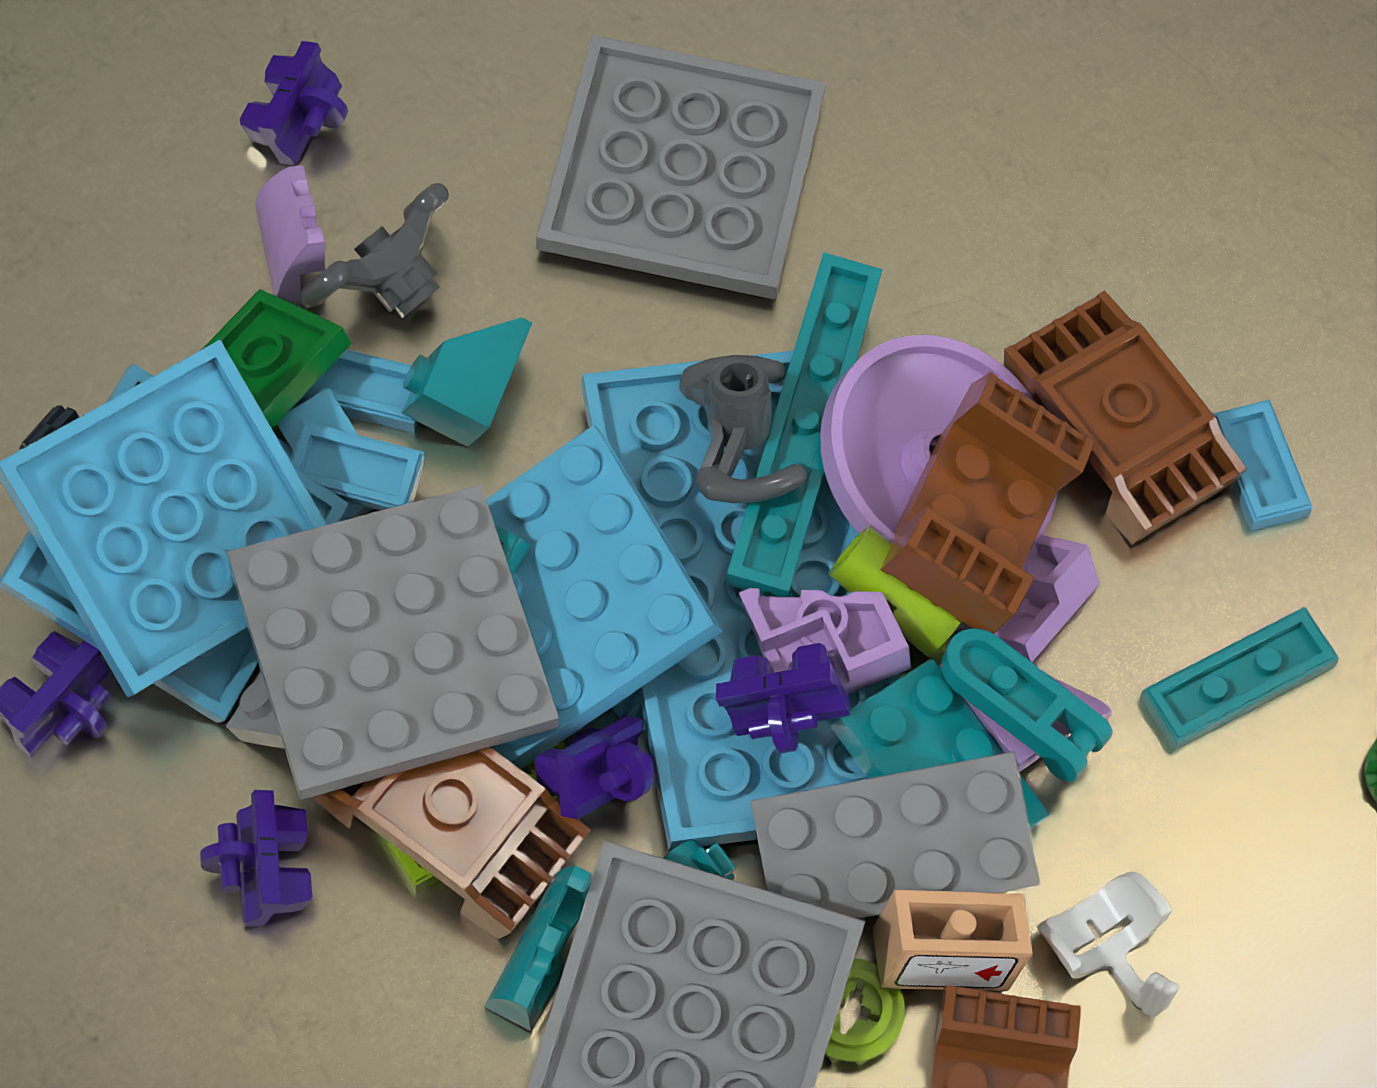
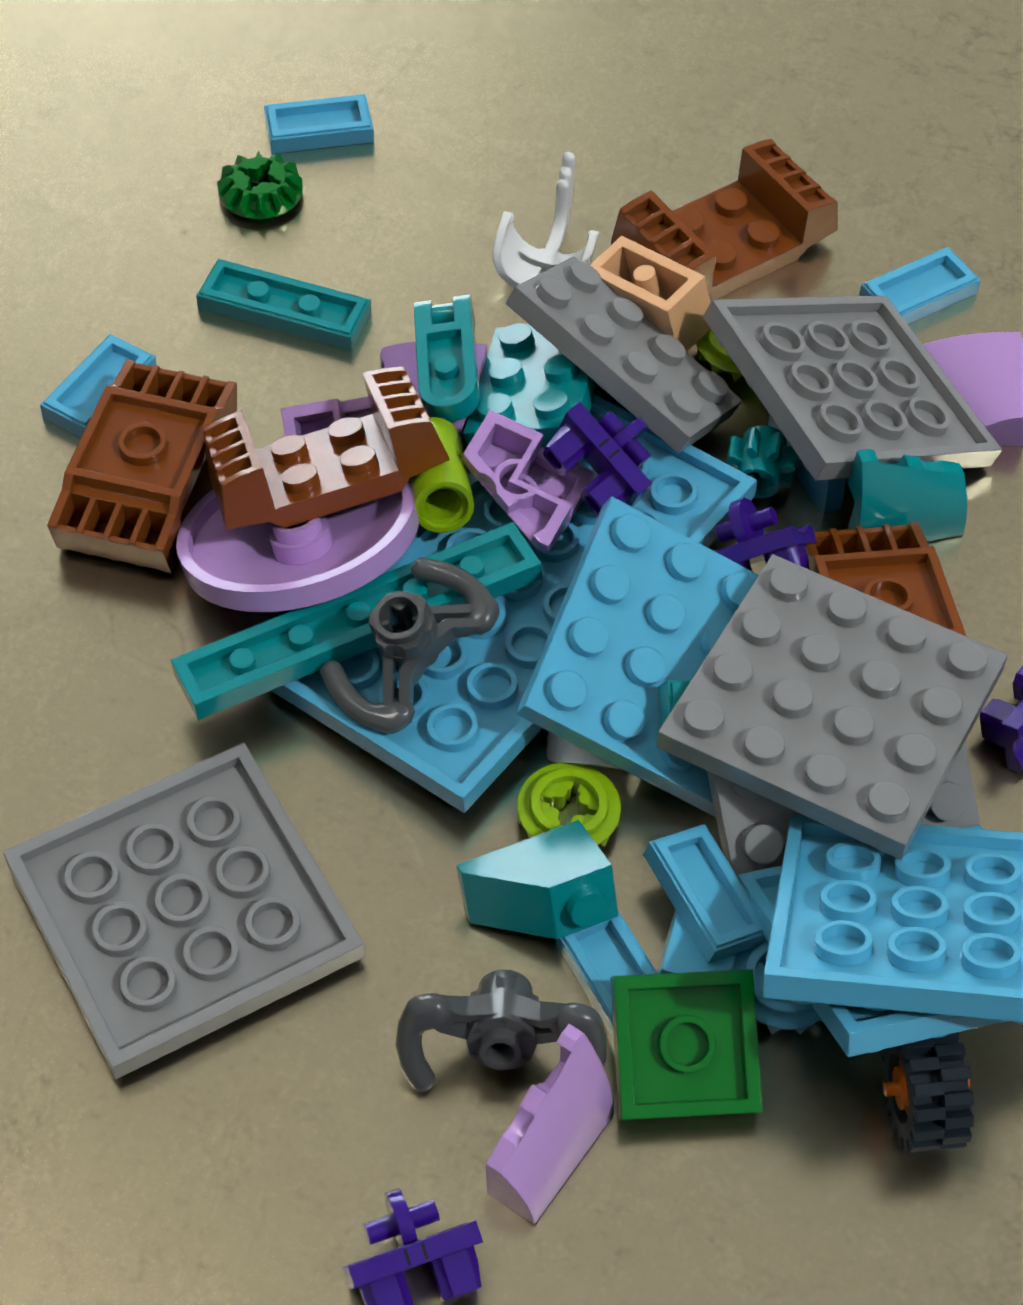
camera: 130 degrees left, 10 degrees down
none -> lime gear [517,762,621,847]

